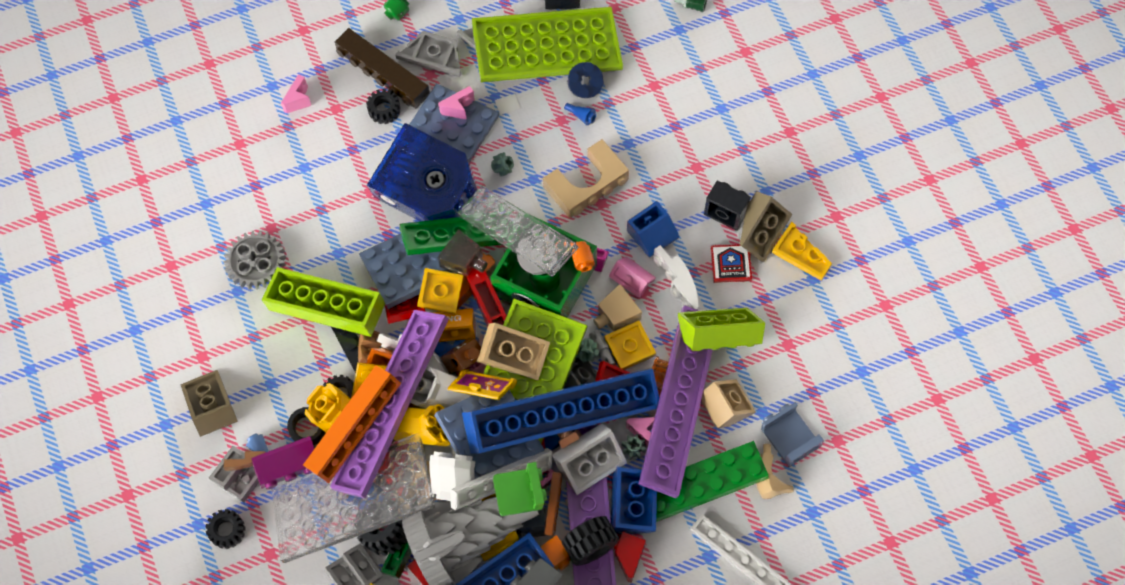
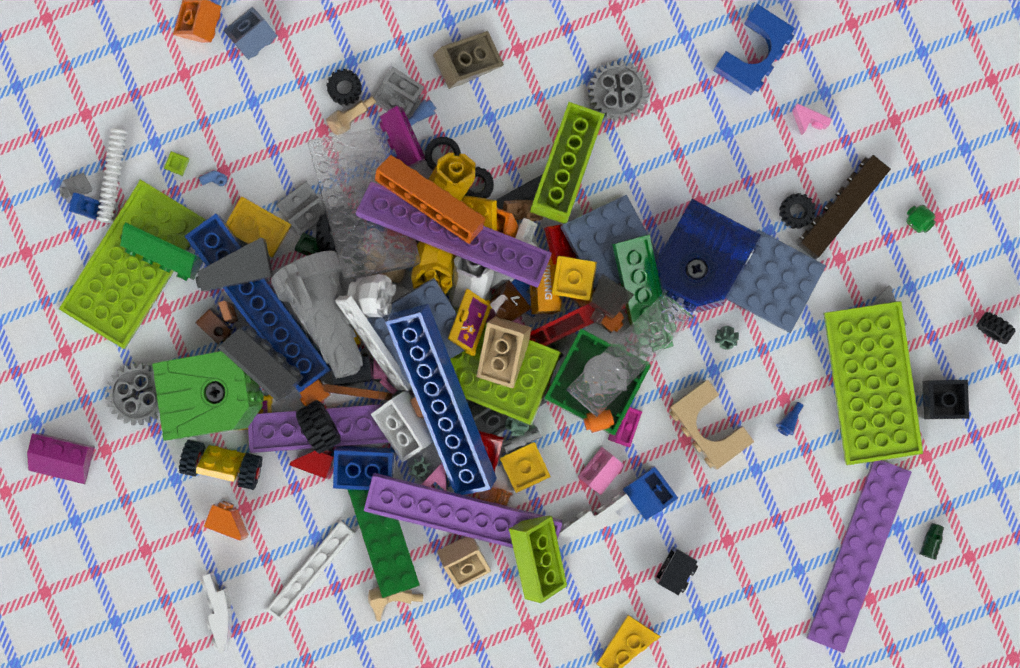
camera: 90 degrees right, 20 degrees up
medium nougat slope [224,451,266,471] -> none
light grey wing [395,31,461,77] -> none
bright pink slope [438,86,475,119] -> none
bright green bracket [493,462,547,516] -> none
white sticker [495,94,521,115] -> none
dark blue plate [567,62,604,98] -> none
tan torso [593,284,642,331] -> none
tile [710,244,752,283] -> none
dark tan slope [740,191,792,263] -> none
sand blue panel [761,402,824,467] -> none
none -> tan animal [326,96,376,136]
none -> blue arch [713,4,795,95]
none -> medium lavender plate [806,460,912,653]

